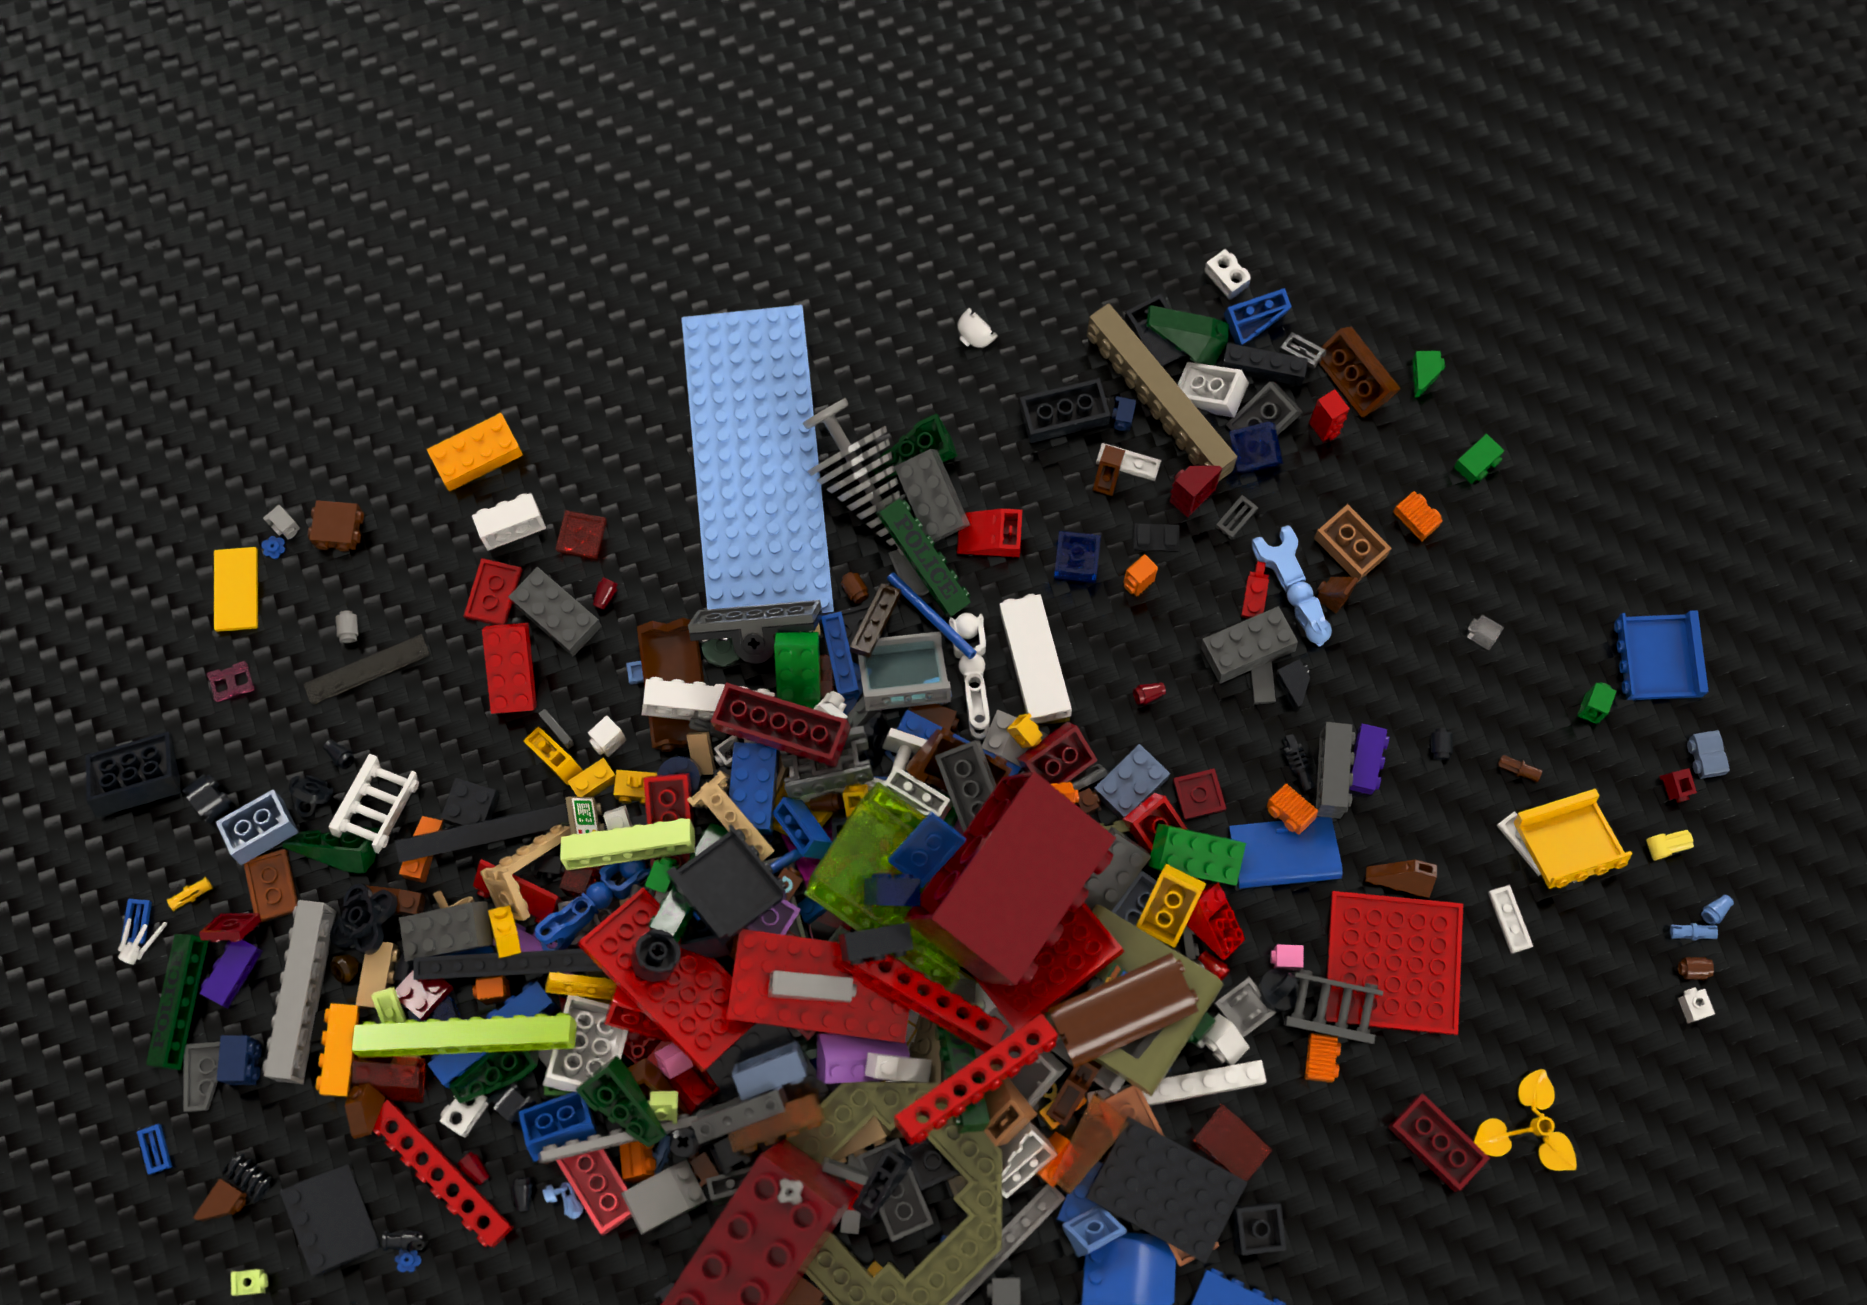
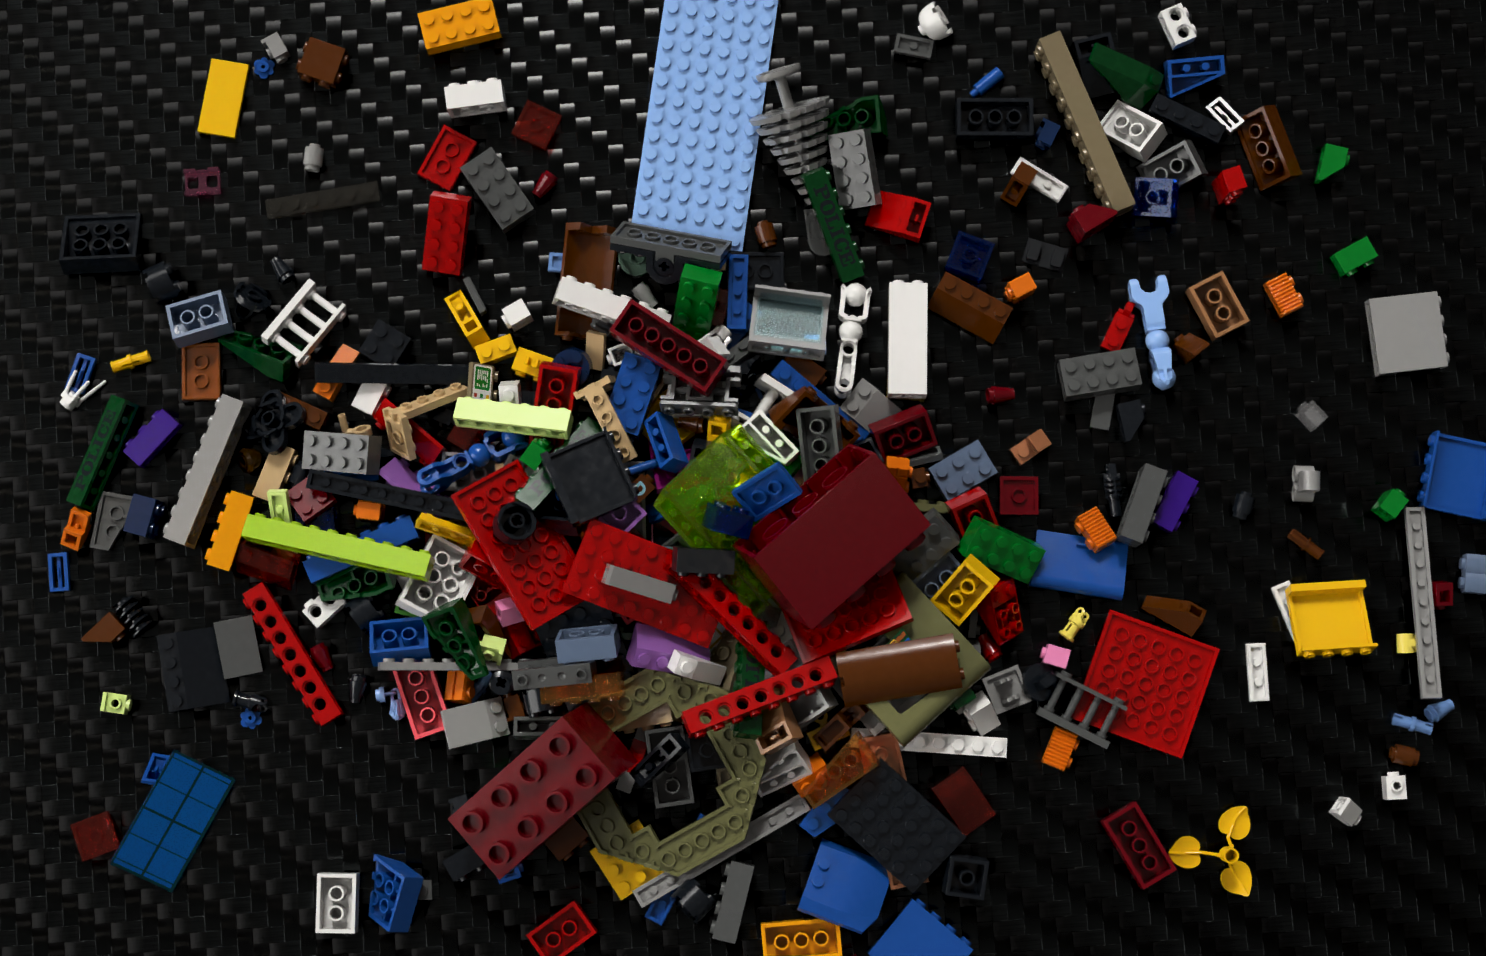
camera: 15 degrees right, 10 degrees up
dark red plate [199,913,261,942] -> none
reddish brown slope [345,1083,385,1139] -> none
yellow brick [488,905,521,958] -> none
light grey plate [778,1179,803,1205] -> none
dark grey tile [821,1157,868,1185] -> none
dark brown plate [850,583,901,658] -> none
blue piece [887,573,977,659] -> none
yellow brick [1006,713,1043,748] -> none
medium blue slope [1063,1205,1126,1257] -> none
dark grey tile [1216,495,1258,540] -> none
none -> orange brick [60,506,92,551]
none -> dark grey tile [213,615,263,680]
none -> white piece [351,383,392,417]
none -> light grey cone [631,281,659,308]
none -> dark grey plate [893,33,934,60]
none -> reddish brown slope [927,272,1013,344]
none -> blue cylinder [969,67,1004,98]
none -> nougat slope [1010,429,1052,466]
none -> light yellow piece [1059,607,1089,642]
none -> light grey piece [1292,465,1320,502]
none -> white slope [1328,796,1363,827]
none -> light grey panel [1364,291,1450,377]
none -> light grey plate [1404,507,1442,699]

